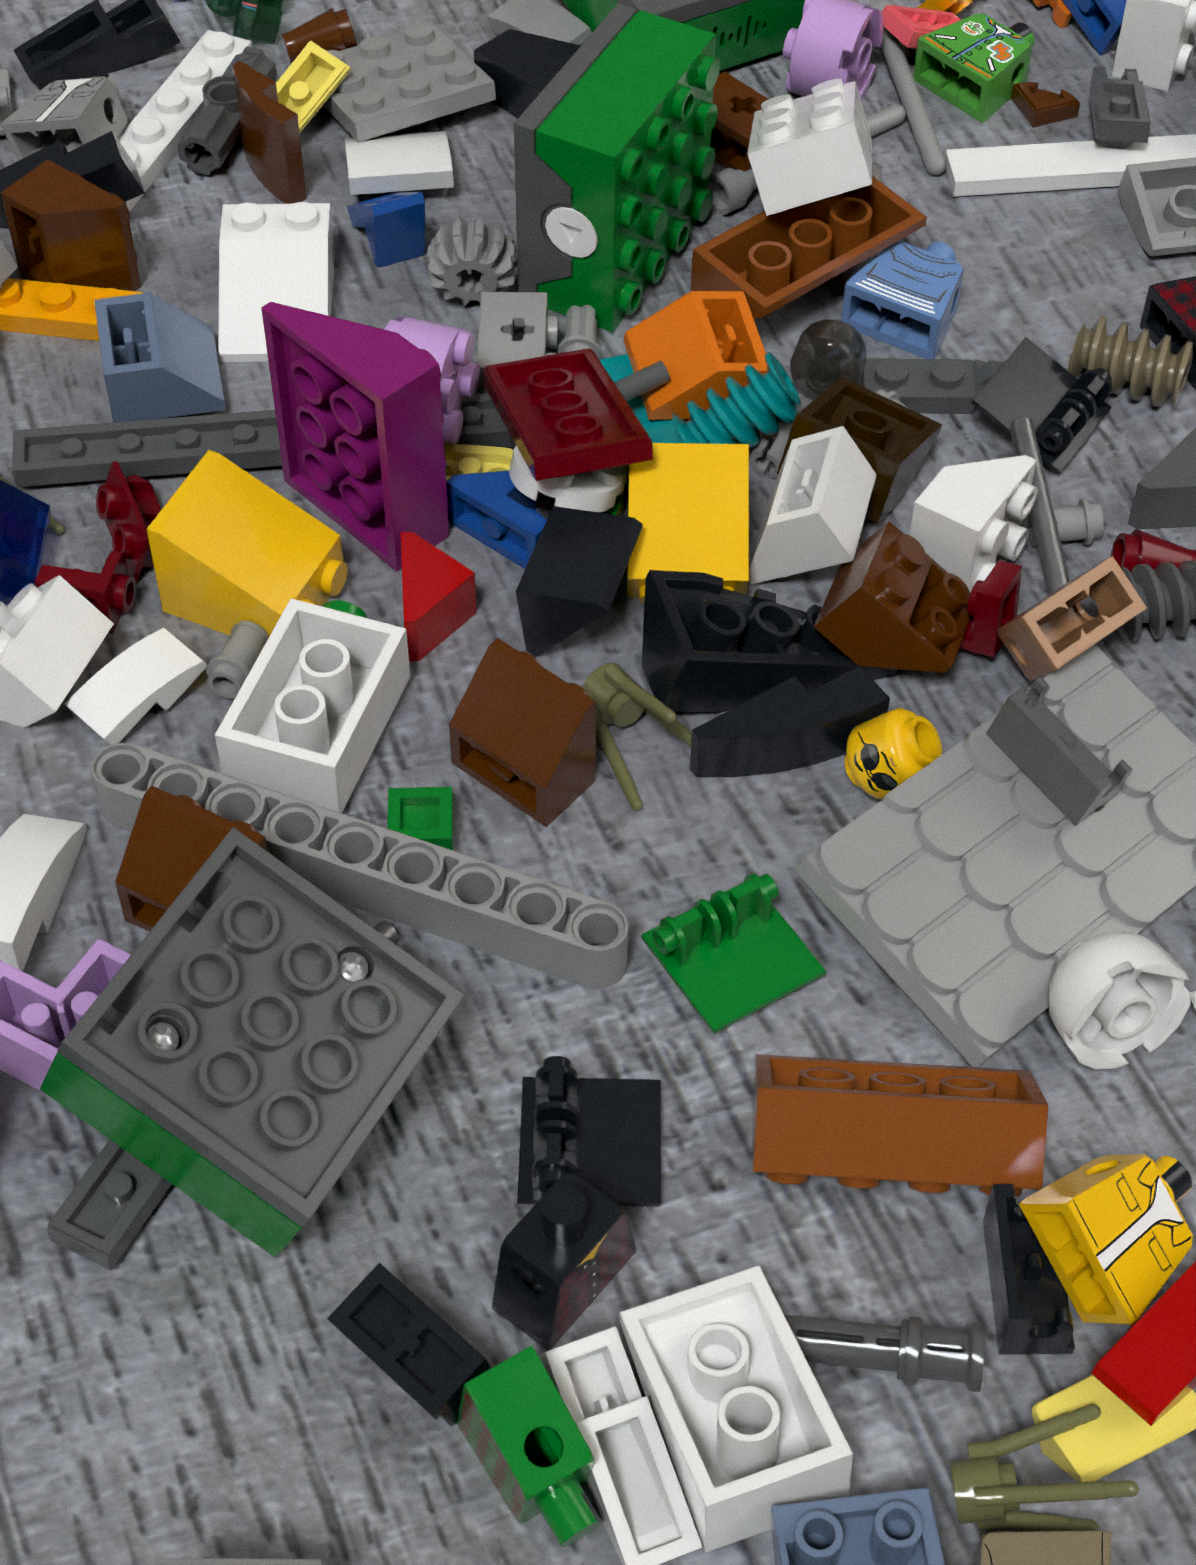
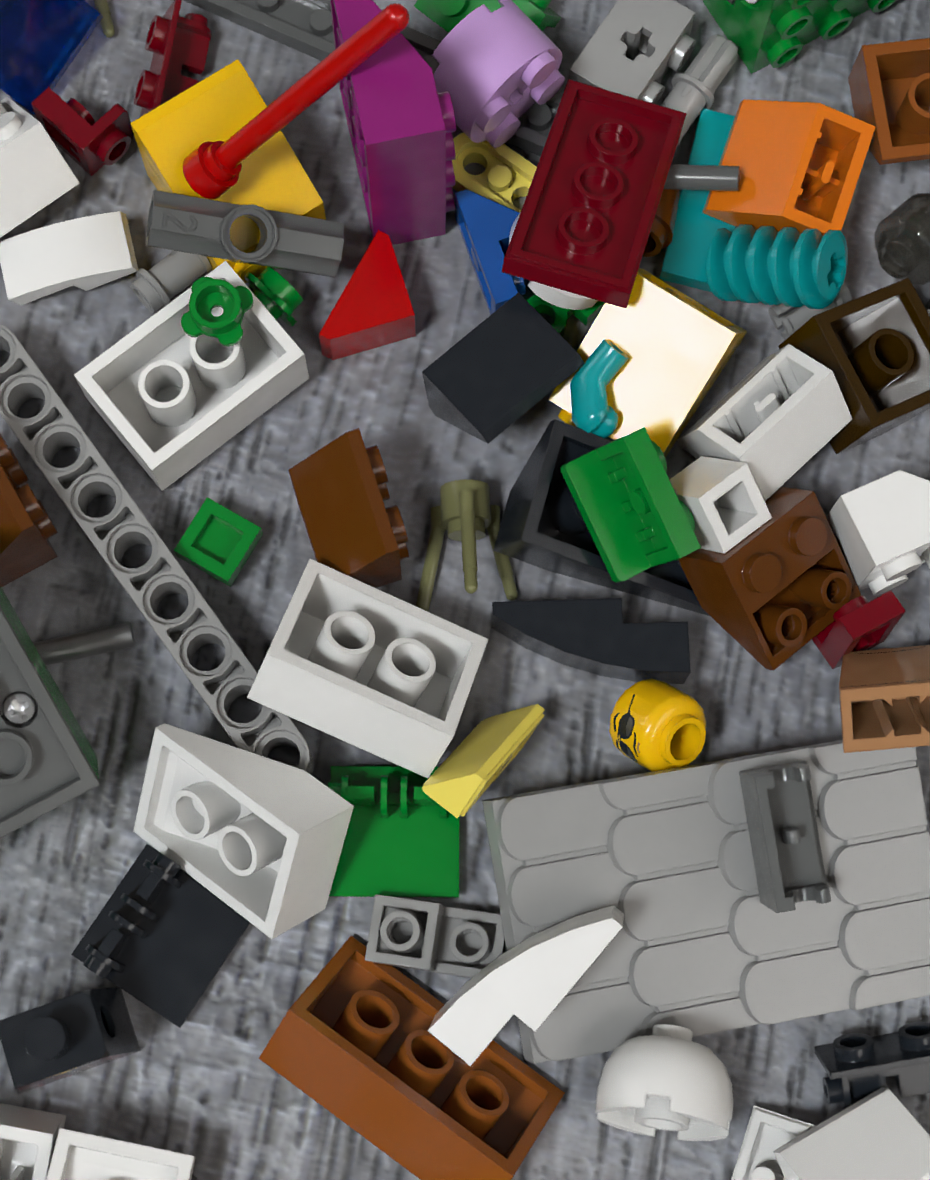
camera: 30 degrees right, 25 degrees up
none -> white slope [133,723,354,939]
none -> dark grey piece [145,190,344,278]
none -> green plate [181,277,254,347]
none -> red piece [183,3,410,200]
none -> white brick [247,559,488,778]
none -> light grey slope [365,894,506,978]
none -> light yellow slope [422,704,545,819]
none -> white slope [428,905,624,1066]
none -> green bracket [561,427,701,583]
none -> teal arm [570,339,629,438]
none -> white brick [670,456,772,554]

